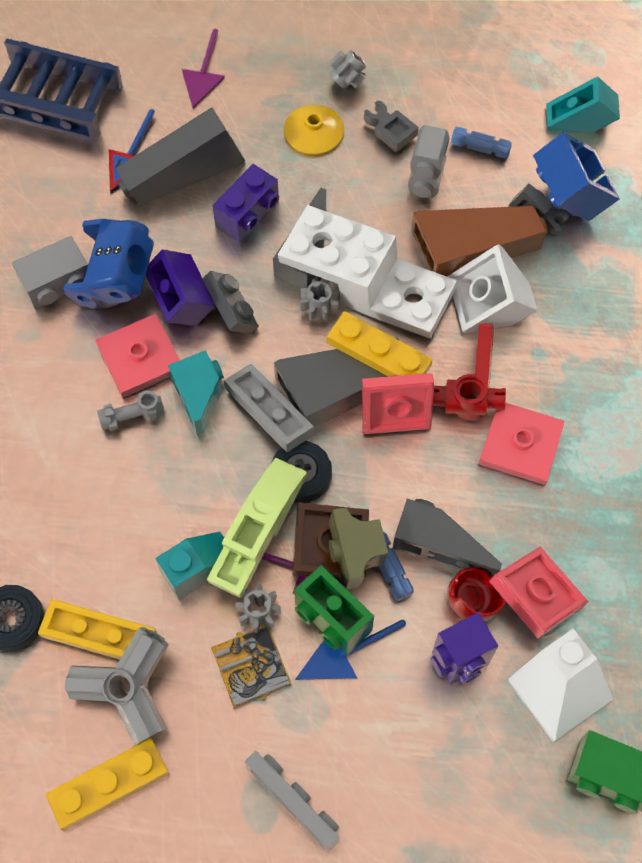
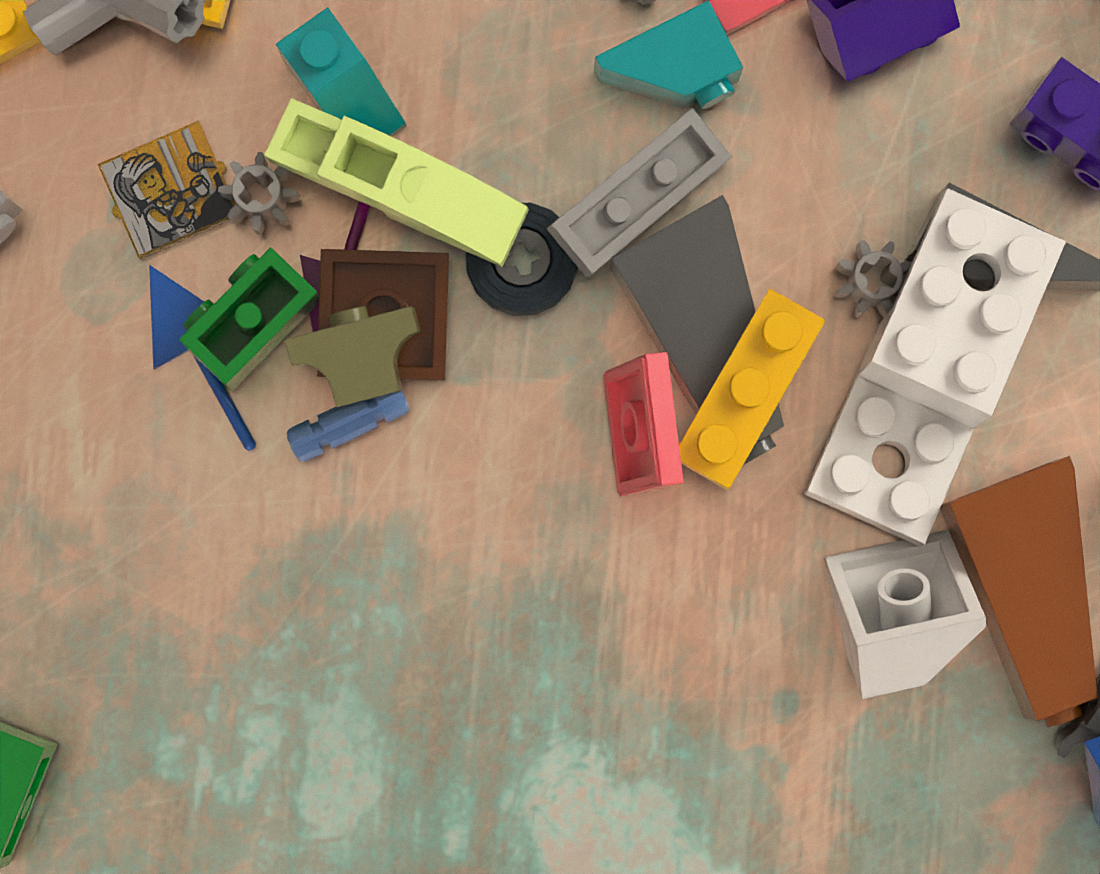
camera: 85 degrees right, 20 degrees up
dark grey plate [202,271,259,334] -> none
dark grey slope [393,499,502,577] -> none
dark purple brick [430,612,498,685] -> none
red piece [433,323,506,421] -> none
red hair [448,567,506,621] -> none
coral plate [478,402,565,485] -> none
coral plate [489,546,589,639] -> none
white slope [507,628,613,743] -> none

